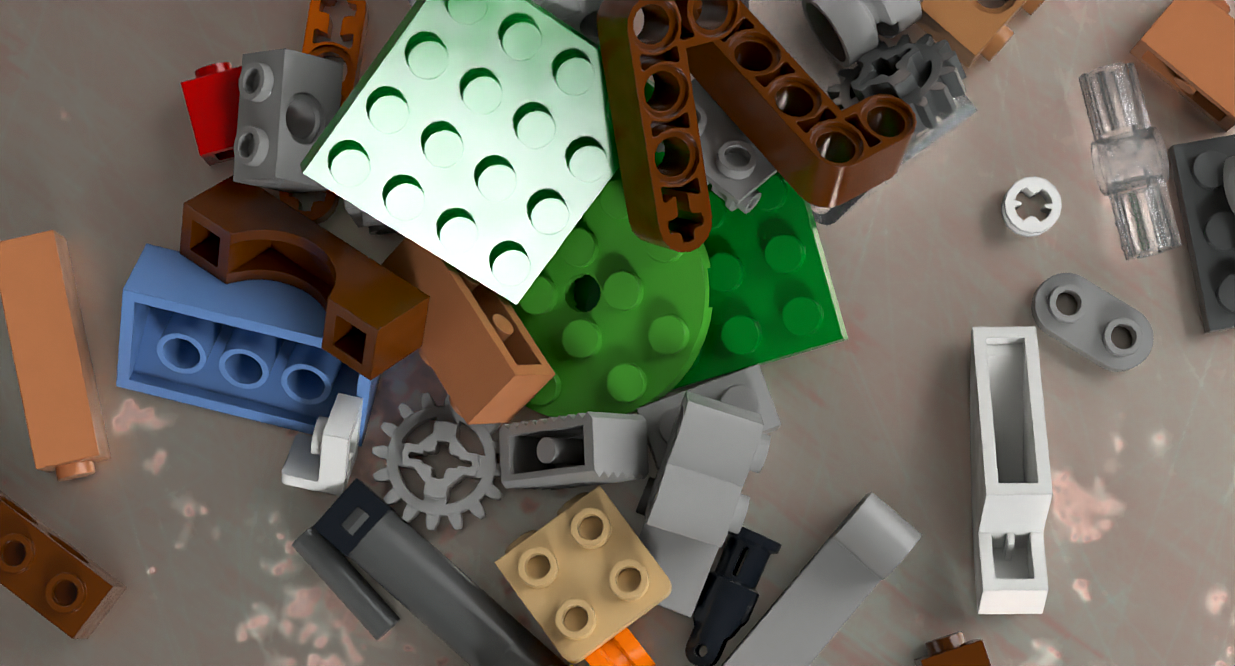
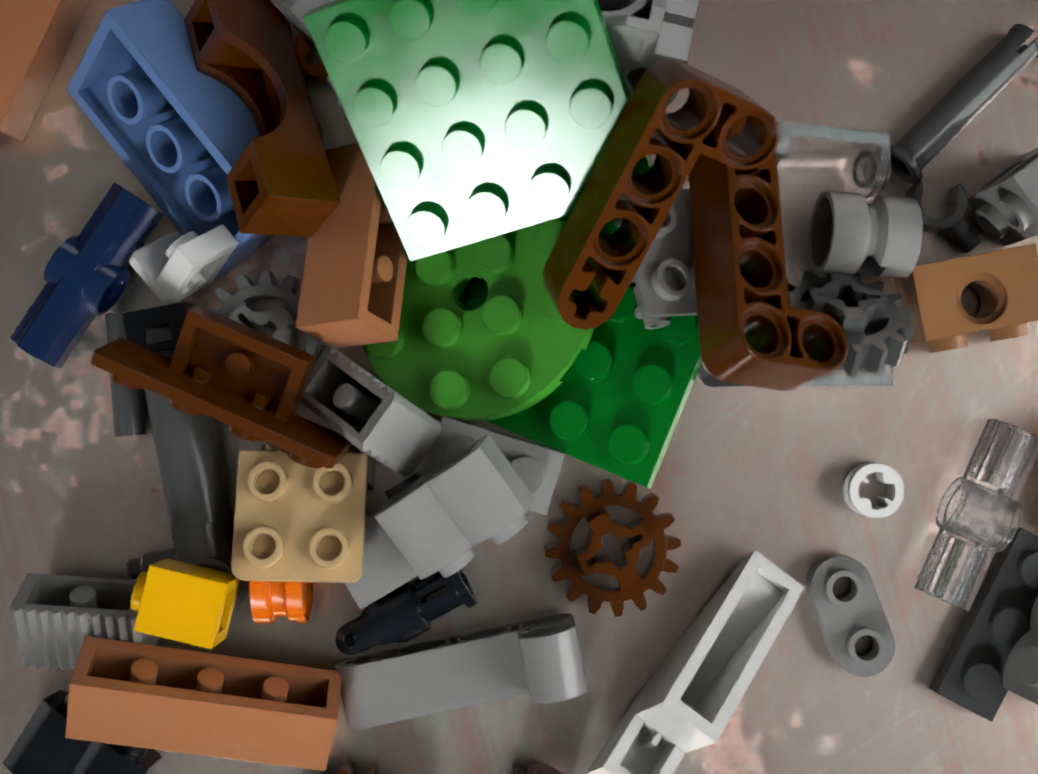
camera: 35 degrees right, 5 degrees up
none -> dark blue piece [10,182,164,368]
none -> reddish brown bracket [90,305,351,469]
none -> reddish brown gear [544,479,681,617]

